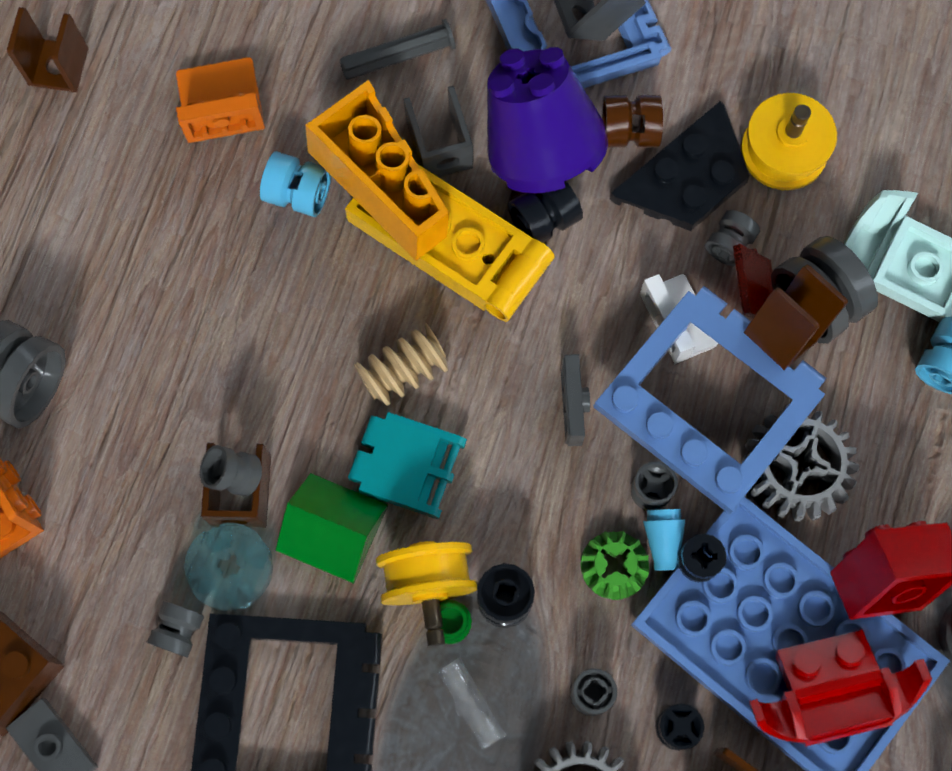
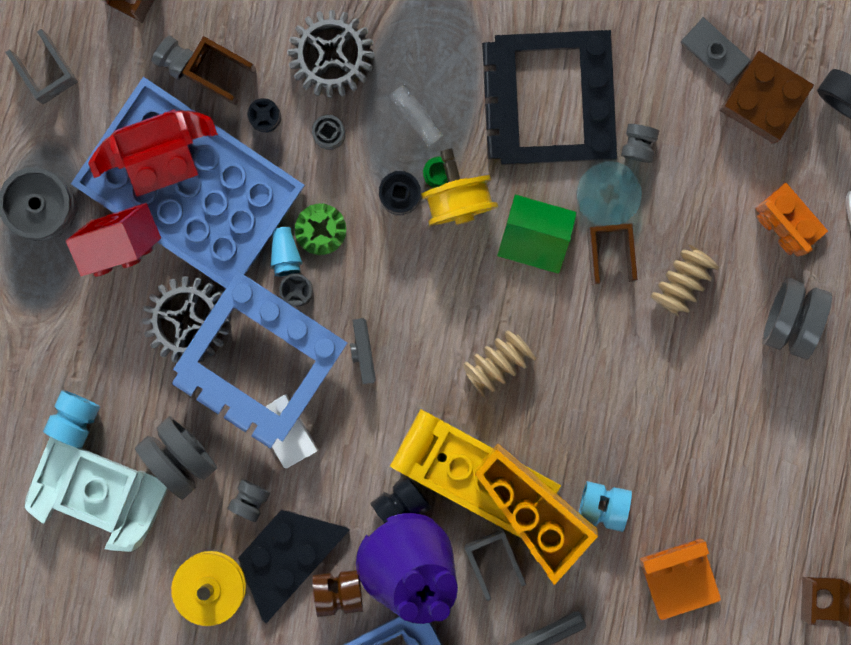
camera: 175 degrees right, 15 degrees up
dark grey wheel [200,445,262,497] -> none
teal plate [348,412,467,519] -> none
black wheel [677,534,727,583] -> none
clear red piece [733,244,773,319] -> none
reddish brown piece [744,264,848,370] -> none
none -> tan piece [651,245,720,317]

